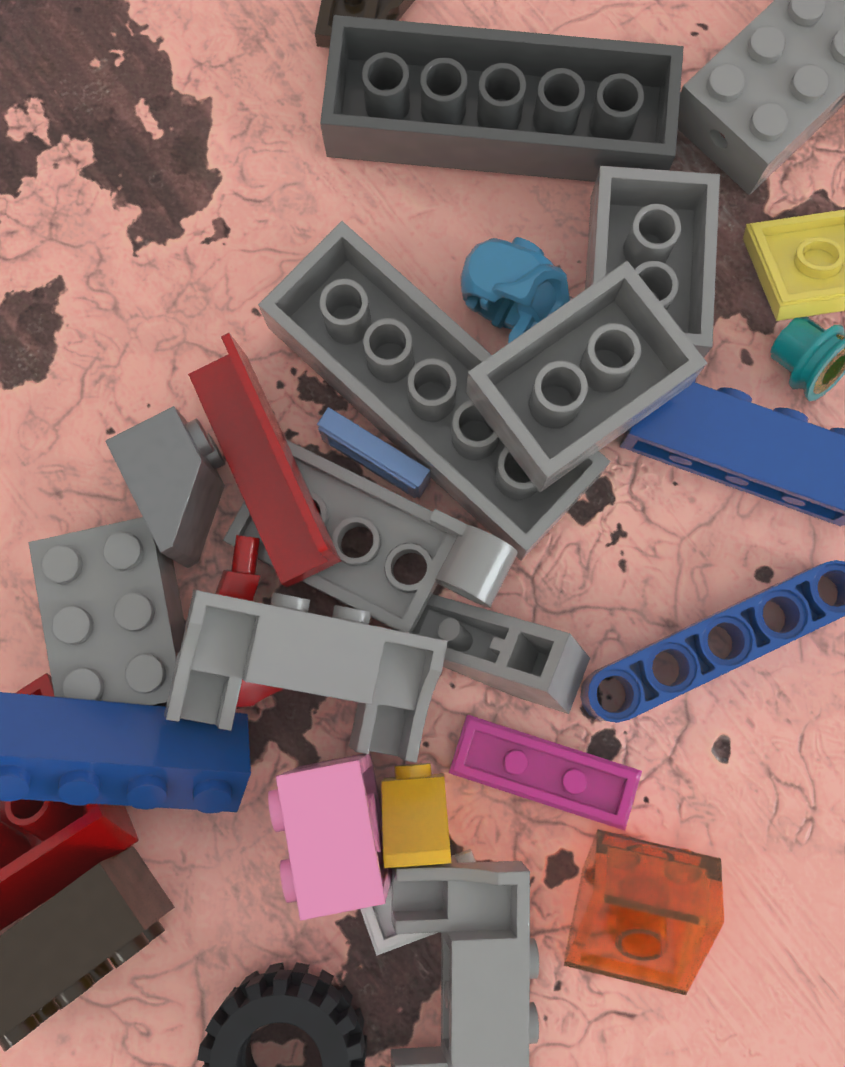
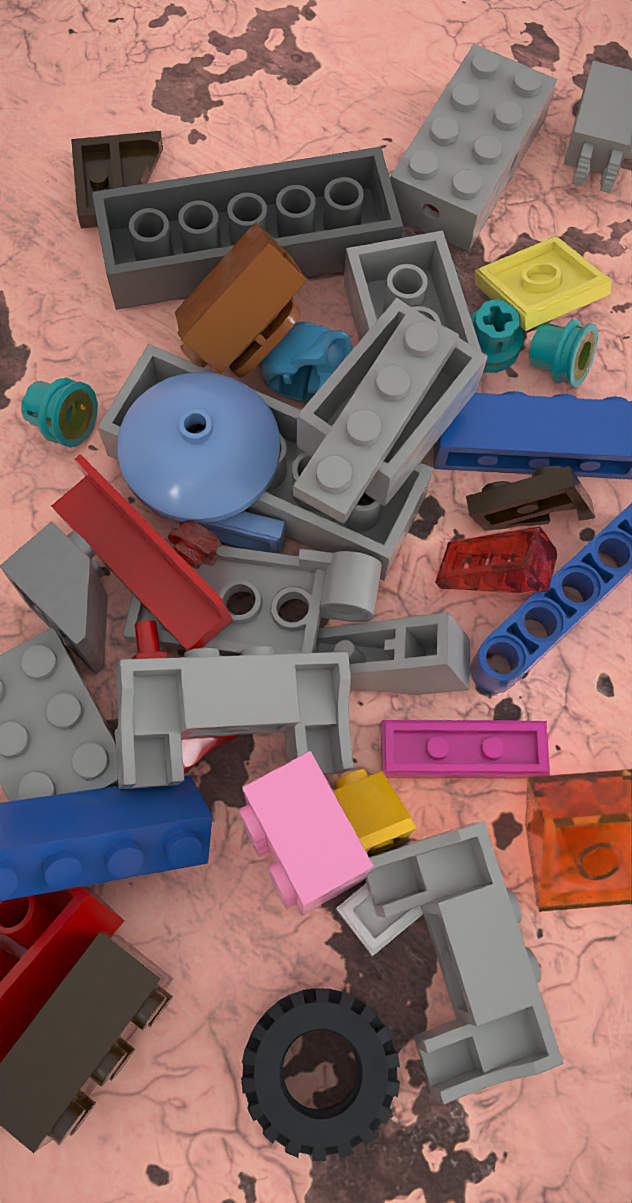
camera: 25 degrees left, 10 degrees down
none -> teal piece [21,377,98,448]
none -> medium blue dish [117,372,280,523]
none -> clear red plate [167,520,221,569]
none -> dark orange brick [175,222,308,378]
none -> light grey plate [293,309,459,524]
none -> clear red slope [435,526,557,593]
none -> dark brown wing [466,466,596,531]
none -> teal piece [470,300,524,373]

